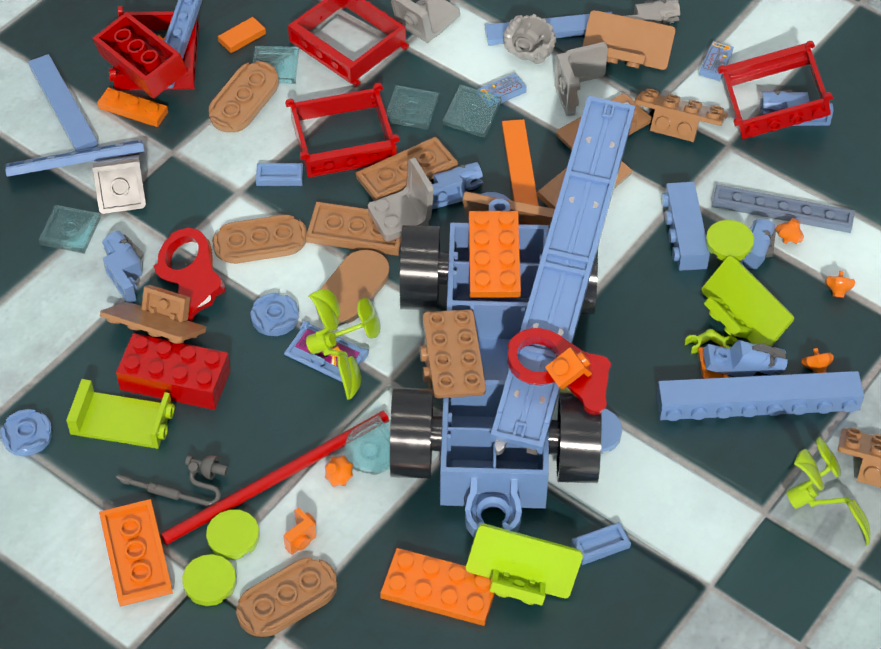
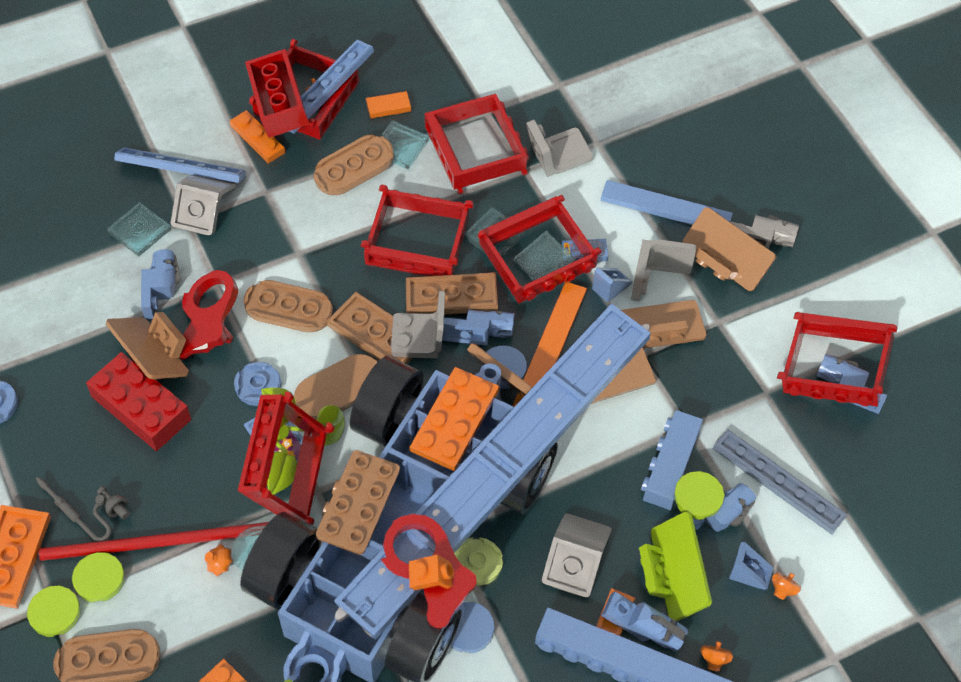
camera: 25 degrees right, 5 degrees up
medium blue tile [28,54,98,151] -> none
lime panel [66,379,175,449] -> none
medium blue tile [256,163,303,186] -> none
orange bracket [283,507,316,555] -> none
light grey hair [503,14,556,64] -> none
medium nougat bracket [634,89,728,142] -> none
lime arm [684,329,737,353] -> none
medium blue tile [699,41,734,81] -> none
orange piece [775,218,804,244] -> none
none -> red window [238,392,335,525]
none -> red window [478,195,602,304]
none -> light grey piece [542,514,612,597]
none -> medium blue slope [592,267,632,303]
none -> medium blue slope [729,542,773,590]

